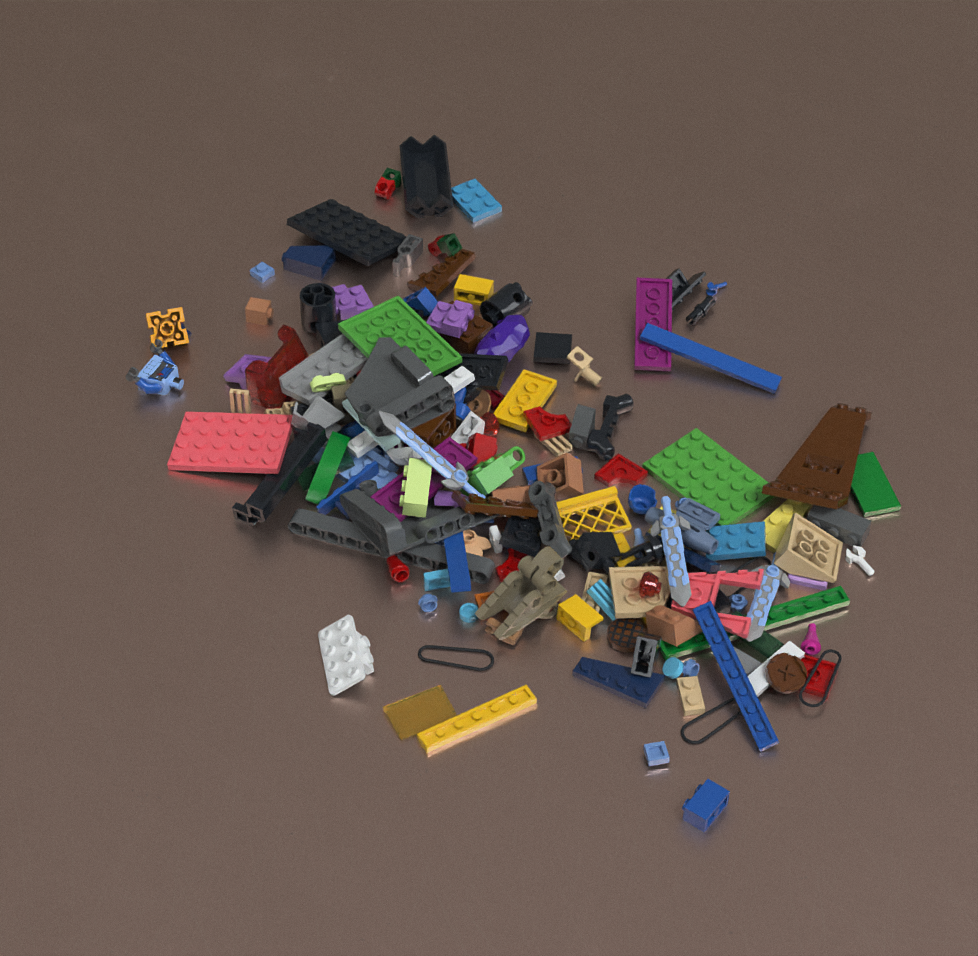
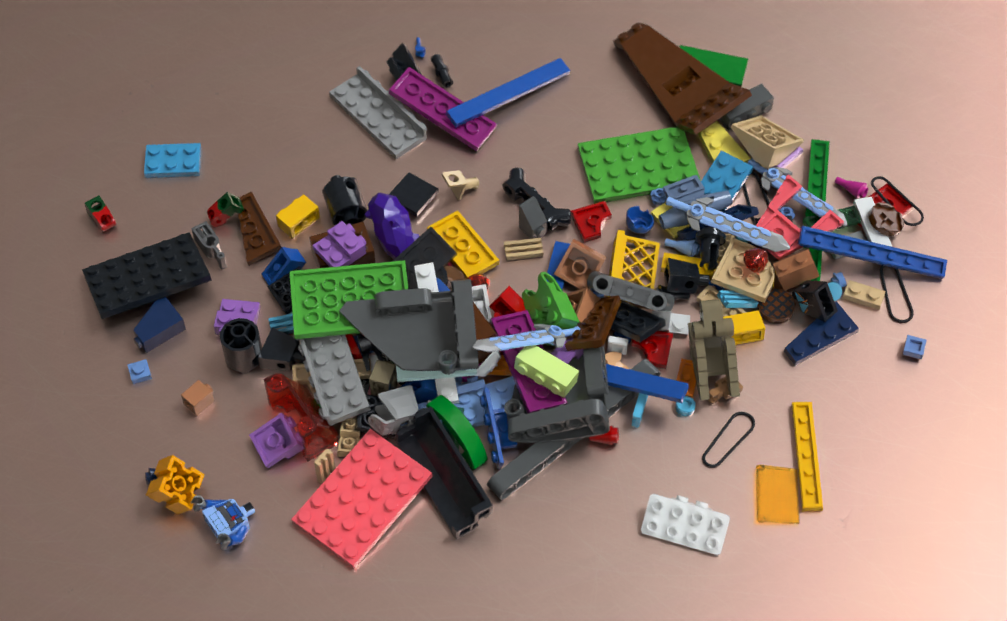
camera: 60 degrees left, 10 degrees up
yellowish green plate [310,373,347,392] -> none
black panel [399,135,454,218] -> none
medium blue plate [418,594,438,612] -> none
red tile [523,406,572,441] -> none
blue brick [682,779,730,832] -> none
white bar [845,545,874,576] -> none
none -> light grey bracket [329,66,427,159]

